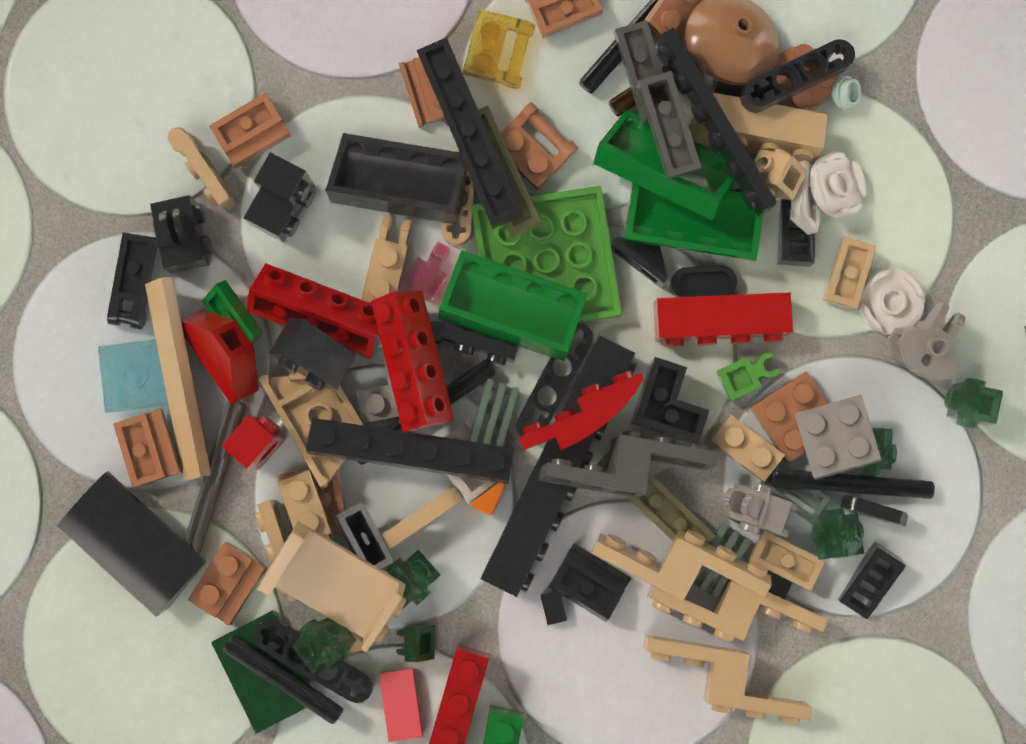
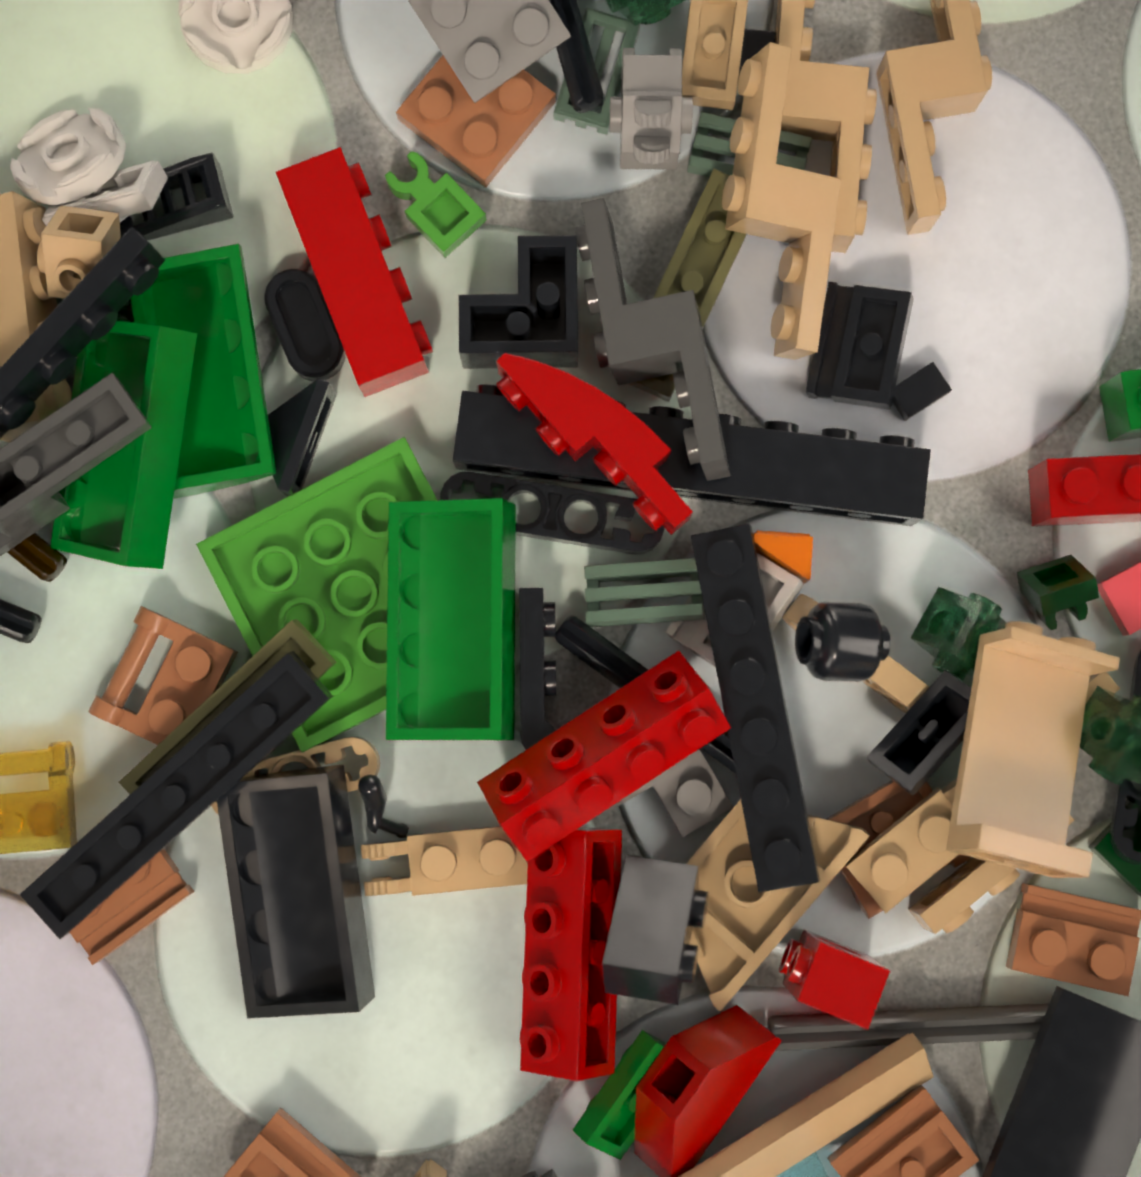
camera: 105 degrees left, 0 degrees up
black brick [244,152,316,243] -> none
clear pink plate [401,242,451,303] -> none
tan plate [711,415,785,483] -> none
tan plate [823,236,876,310] -> none
none -> black piece [358,774,409,838]
none -> black head [795,602,890,682]

